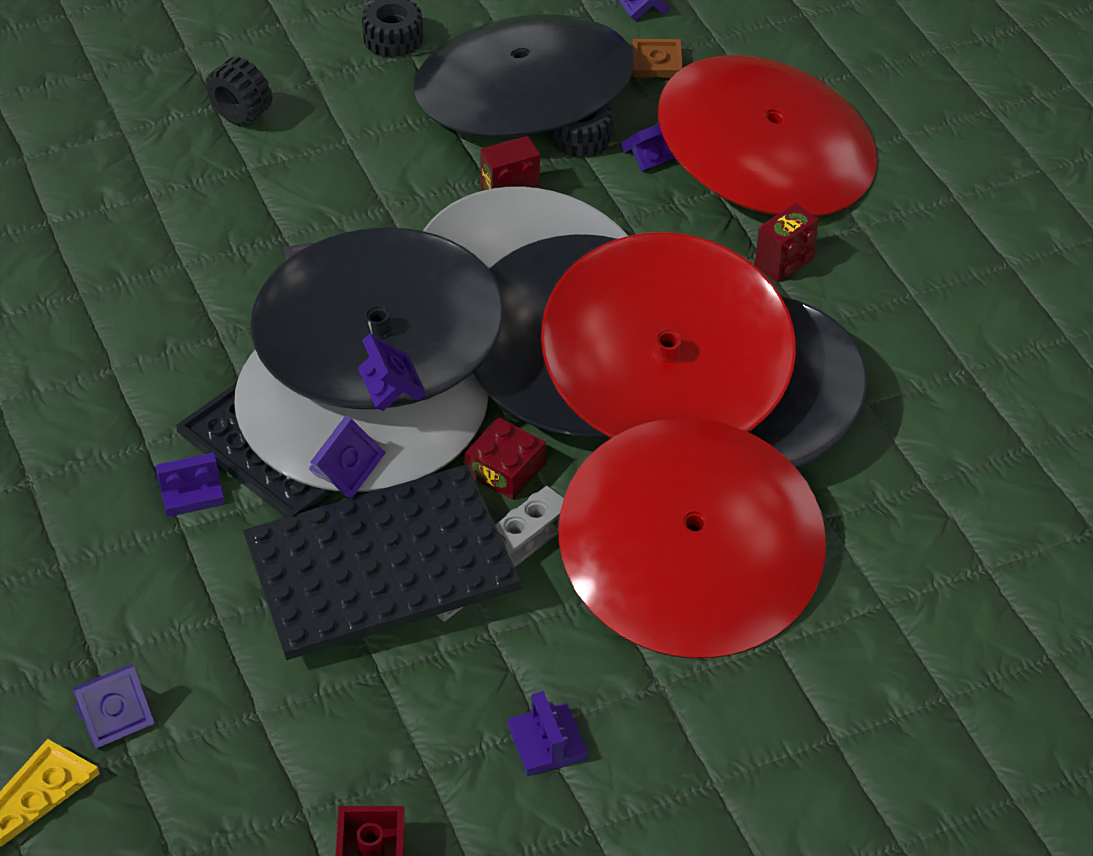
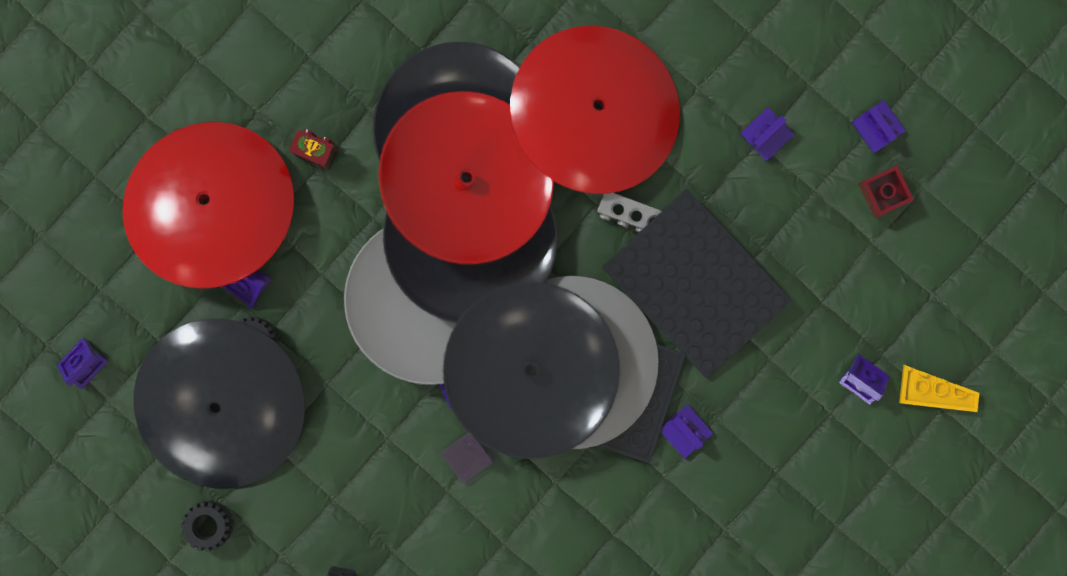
camera: 115 degrees left, 40 degrees up
dark purple bracket [309,416,386,499] -> none
dark purple bracket [358,333,427,411] -> none
dark red brick [465,417,546,500] -> none
dark red brick [480,136,540,191] -> none
dark orange plate [632,39,682,78] -> none

